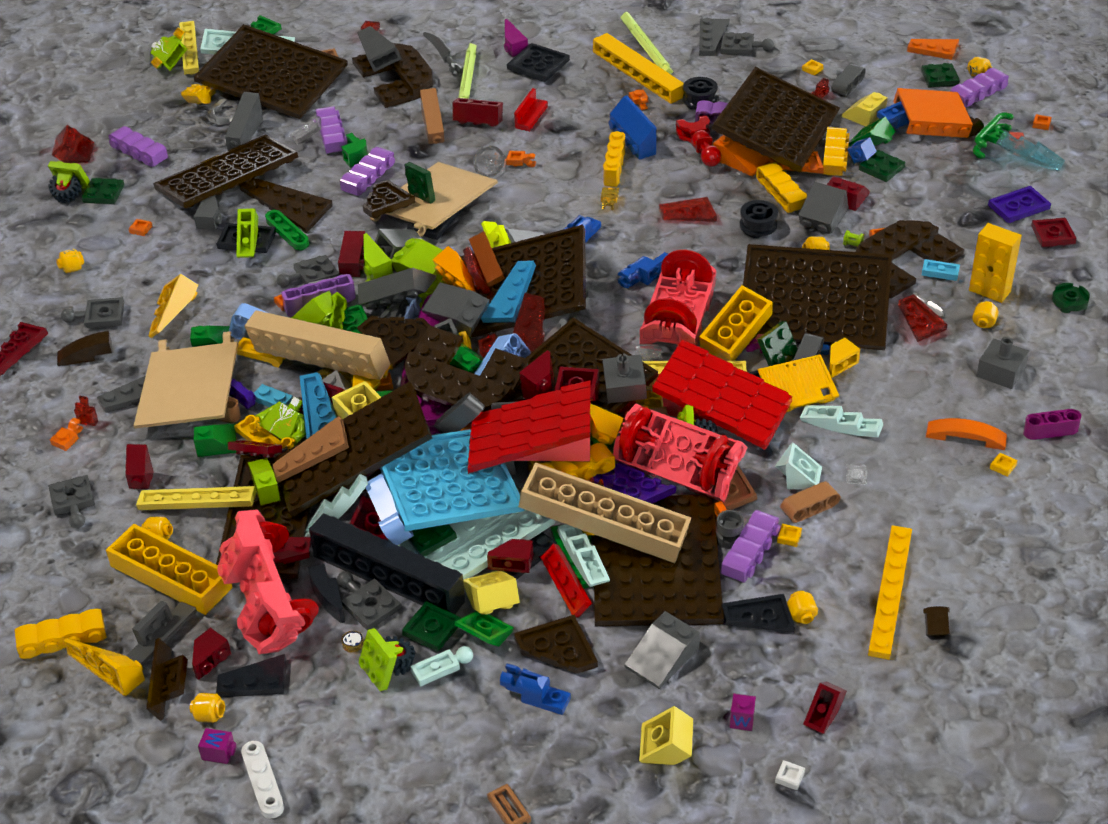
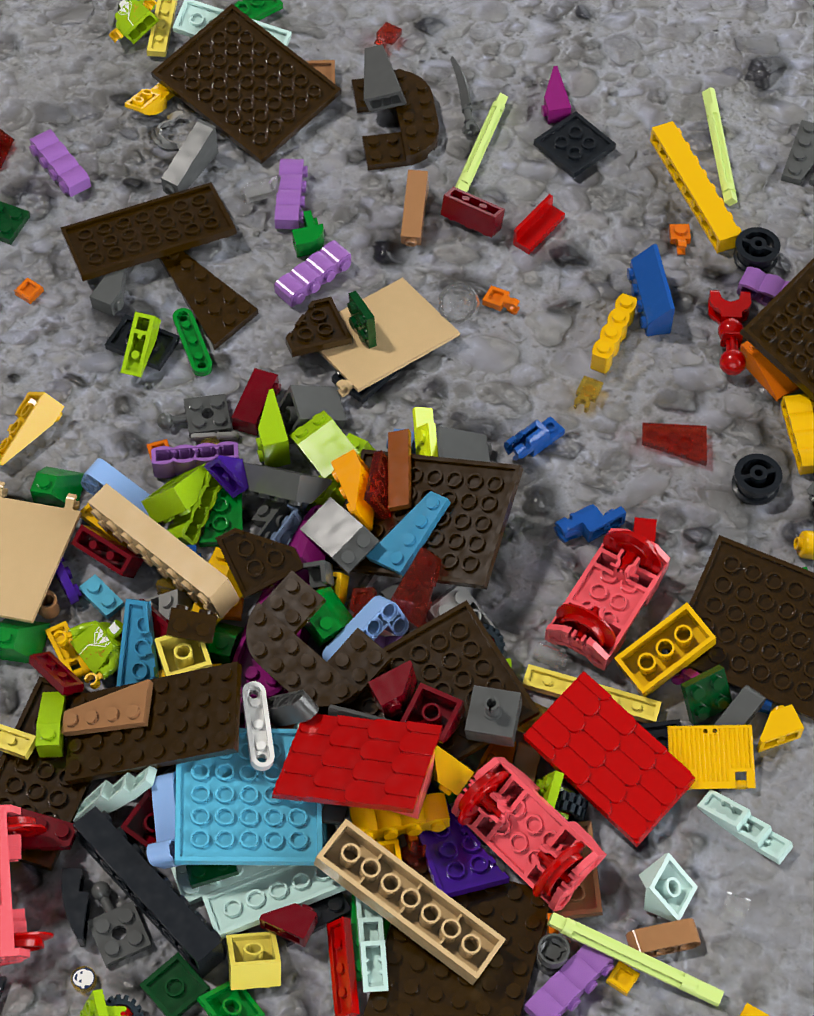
camera: 15 degrees right, 15 degrees up
none -> dark red brick [71,524,144,579]
none -> dark brown bracket [166,605,217,644]
none -> dark purple slope [204,455,249,498]
none -> white plate [242,681,275,771]
none -> yellowish green piece [547,912,724,1007]

